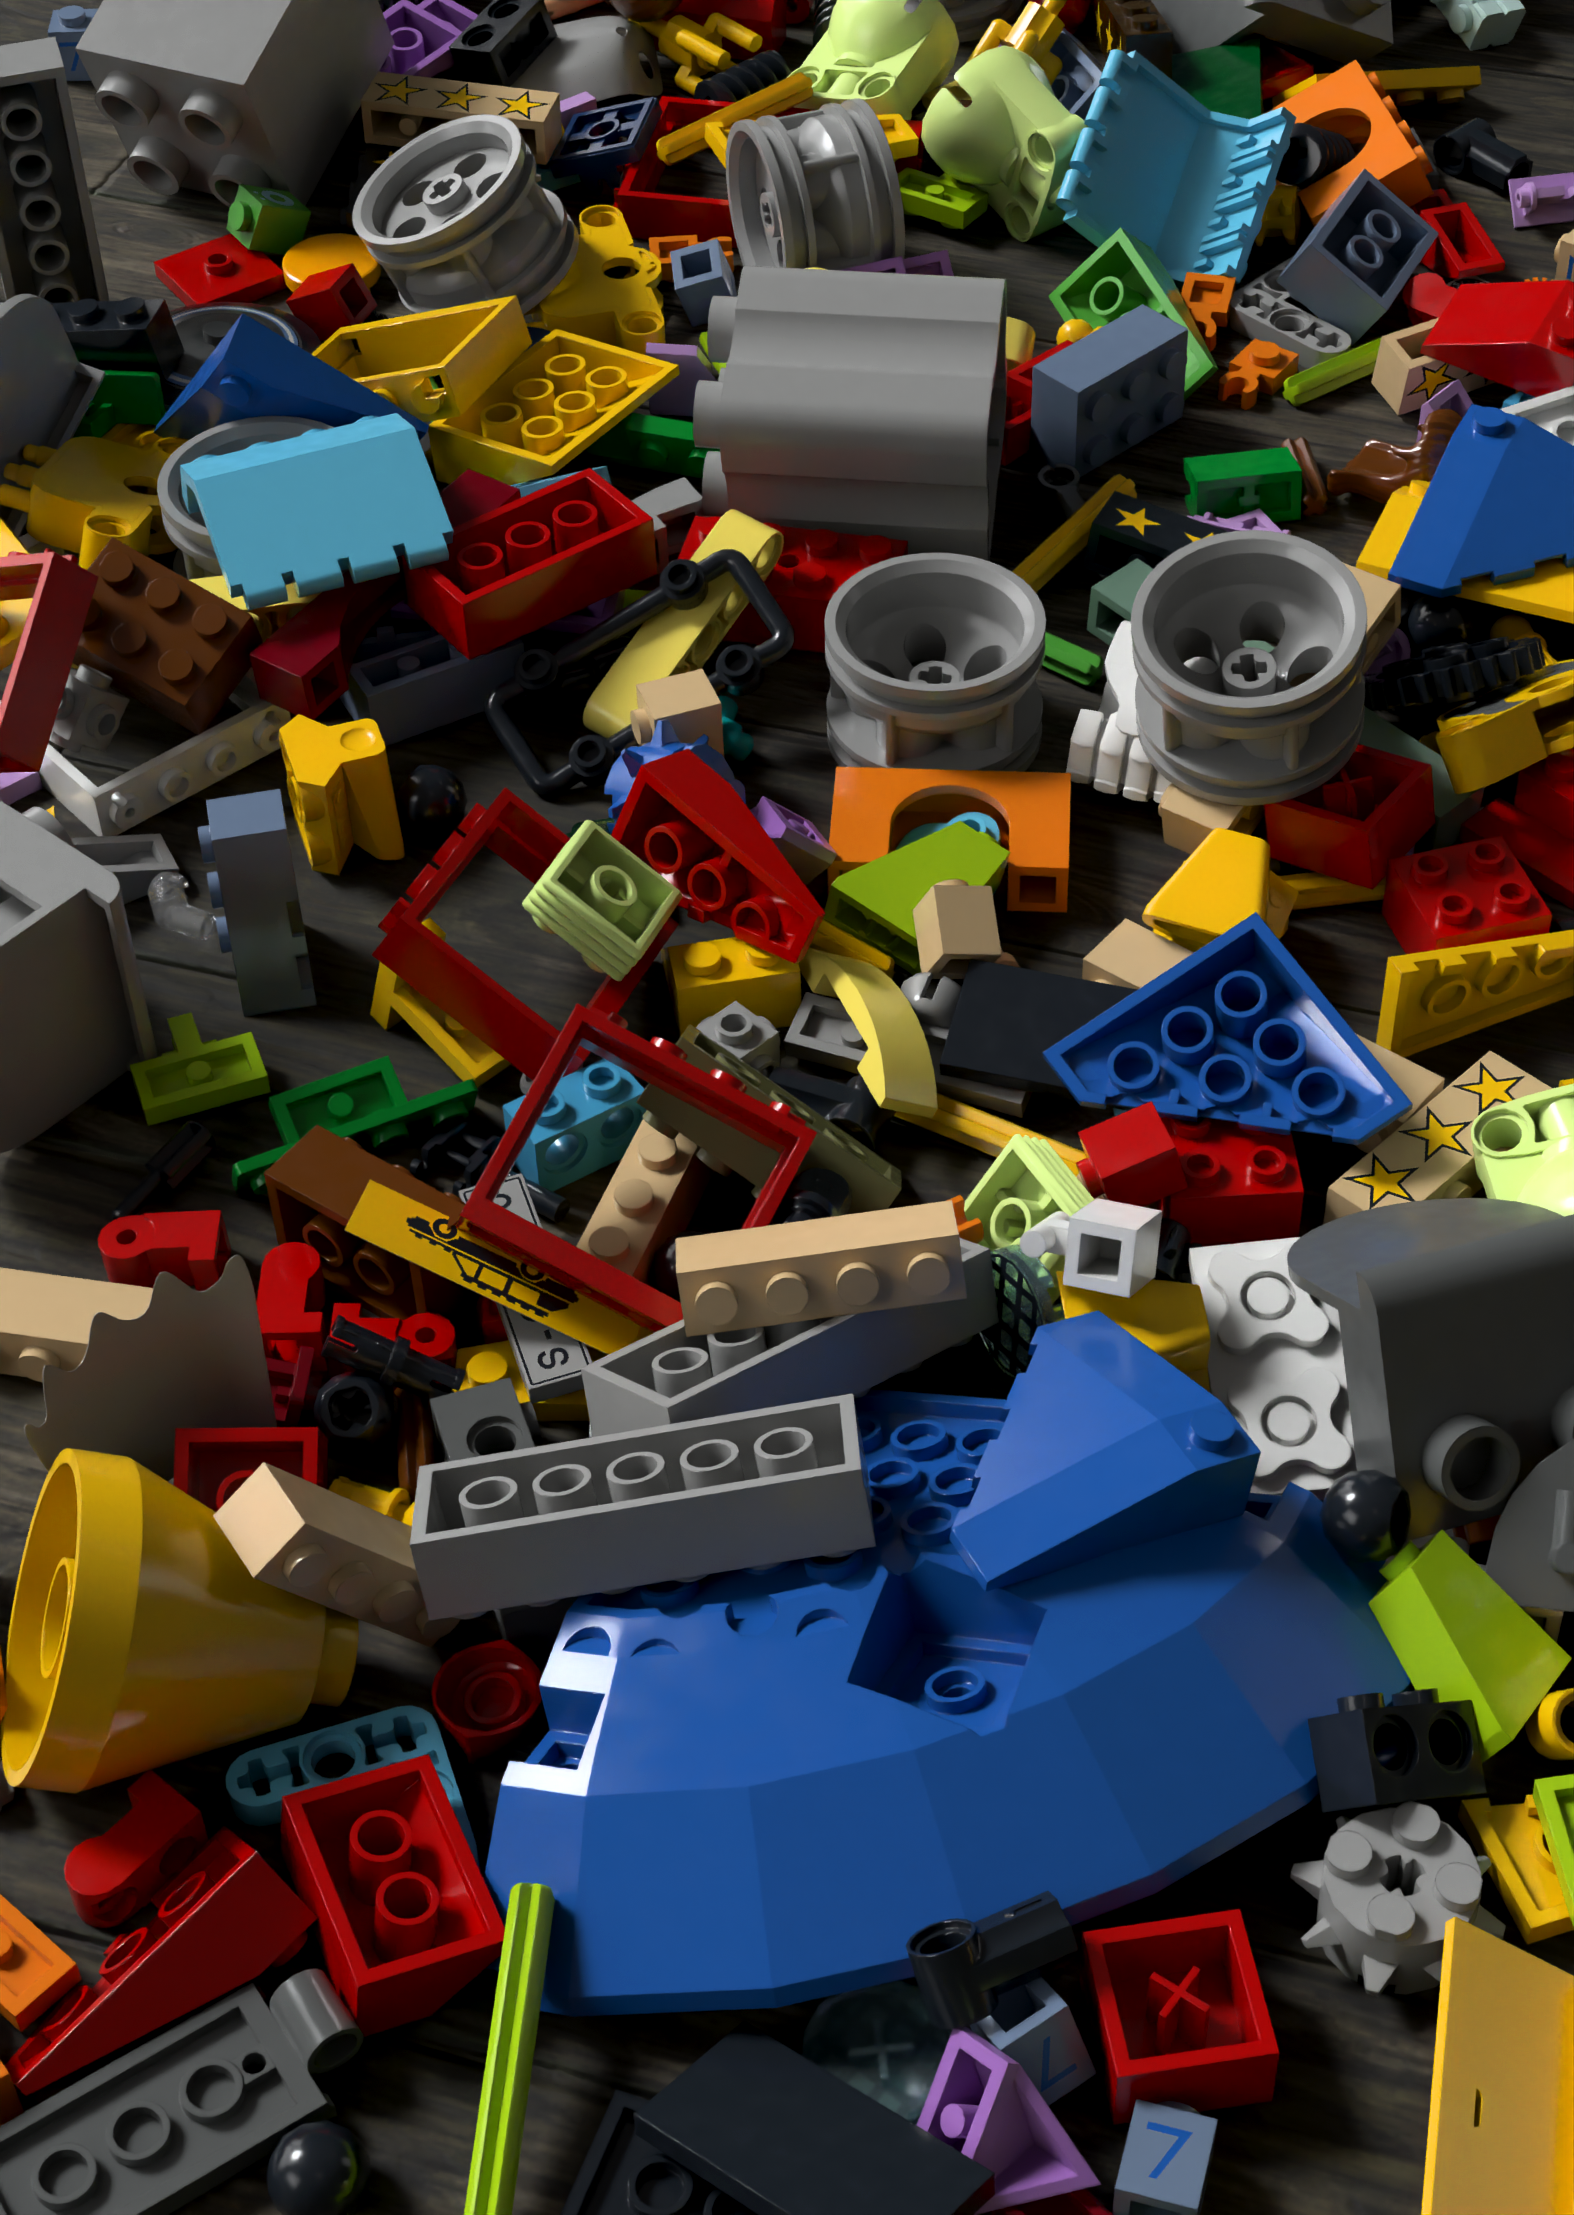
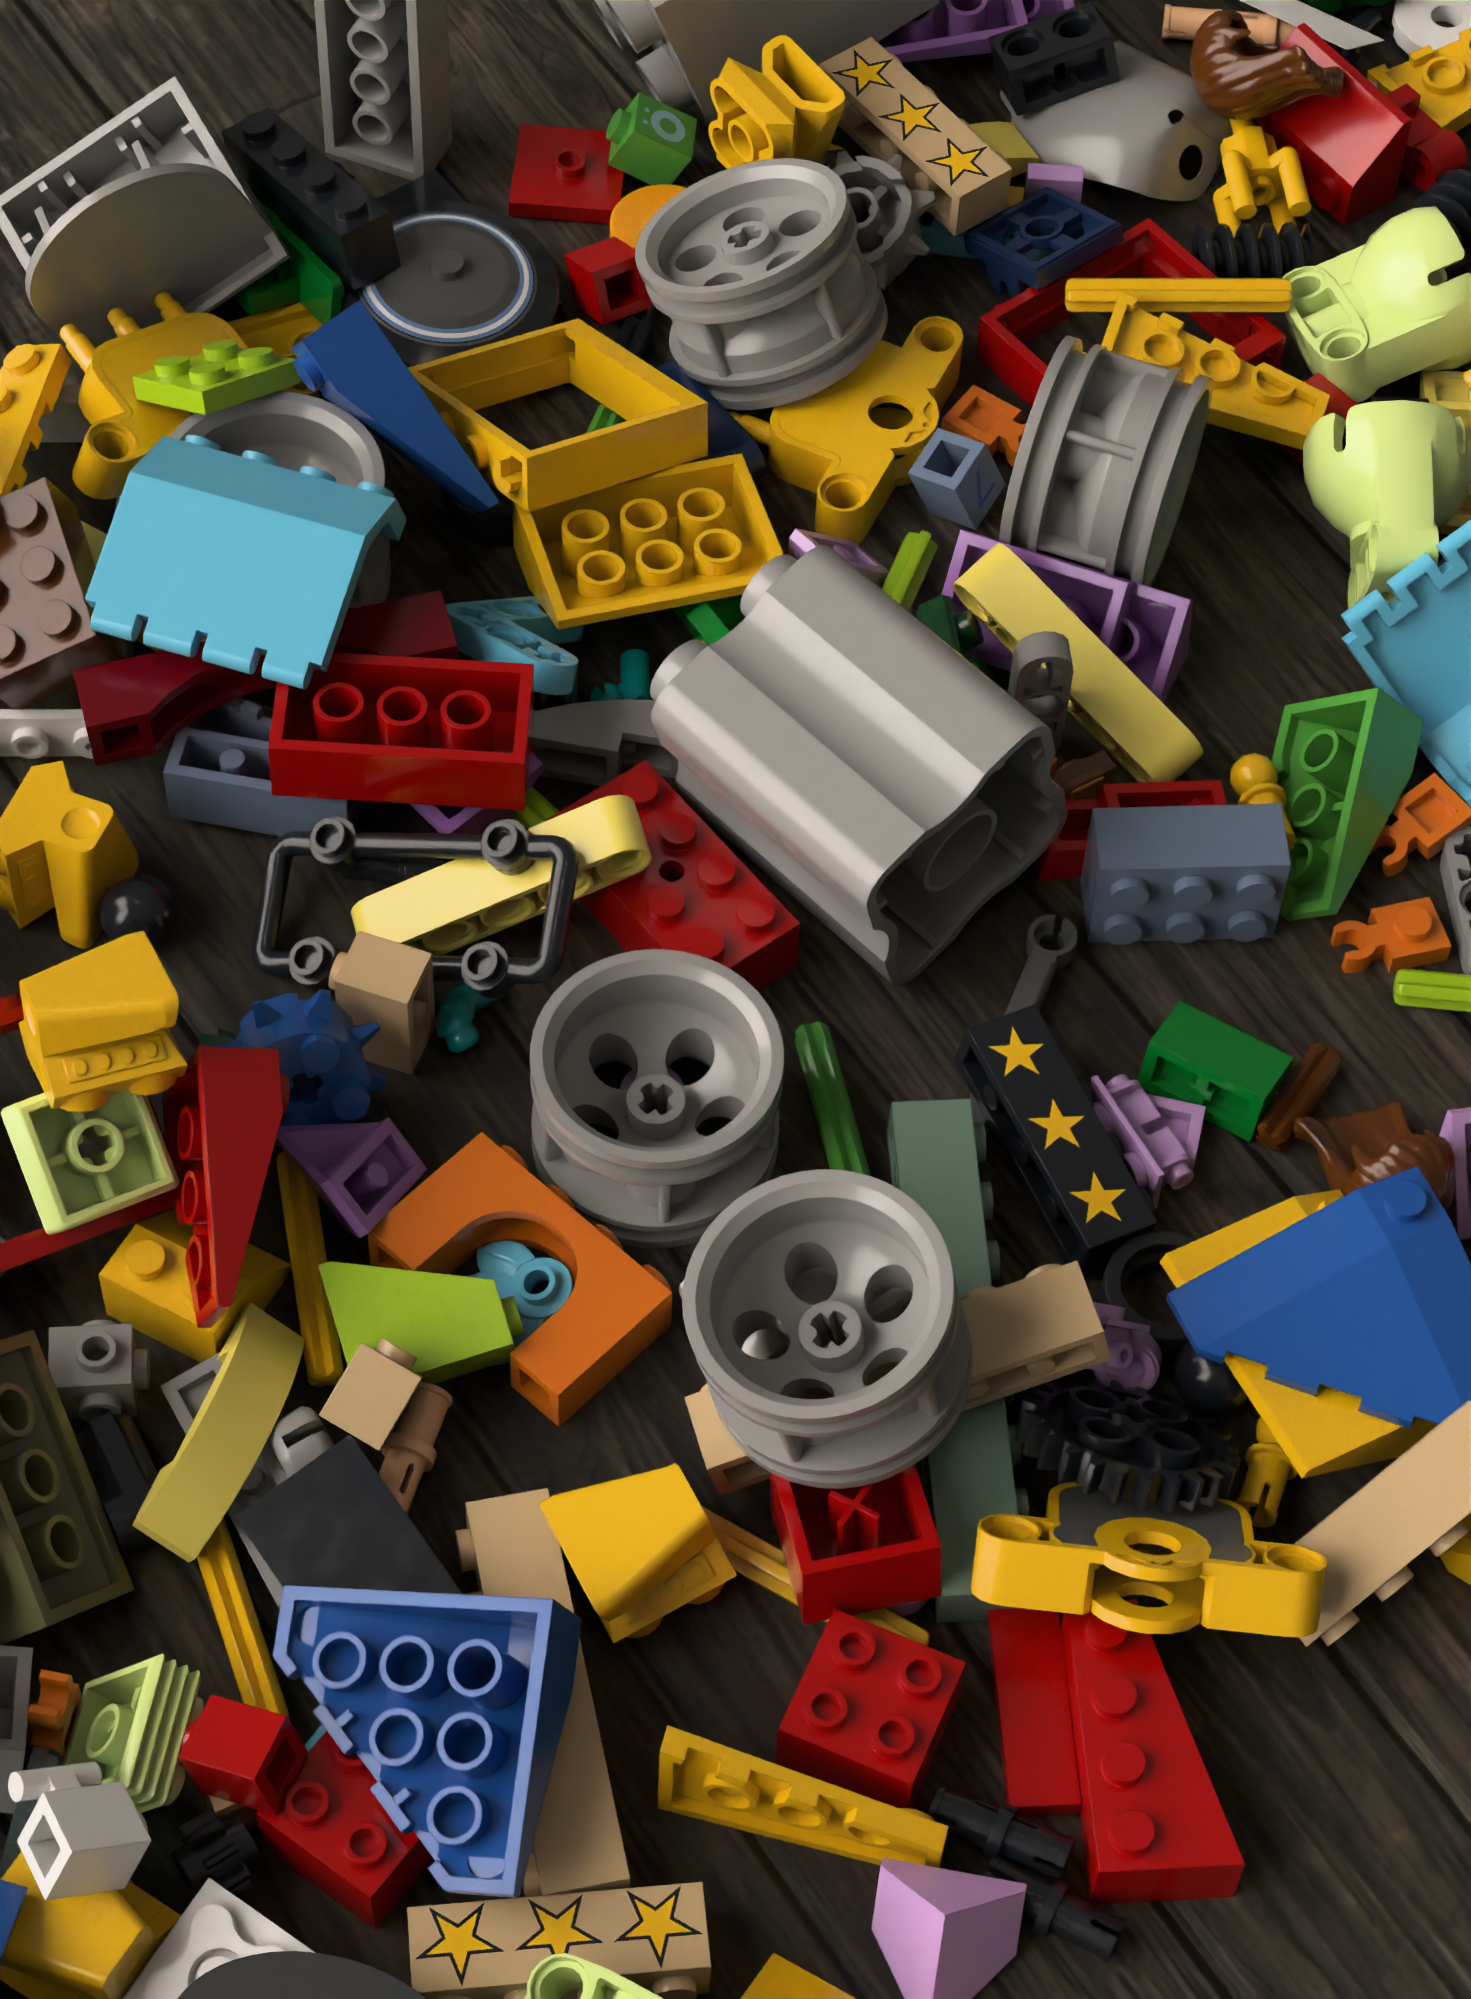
camera: 35 degrees right, 10 degrees up
lime hinge [897,167,988,229] -> none
yellow axle [1012,474,1137,593] -> none
none -> yellow piece [18,931,188,1112]
none -> lime plate [132,340,302,415]
none -> yellow piece [709,35,845,169]

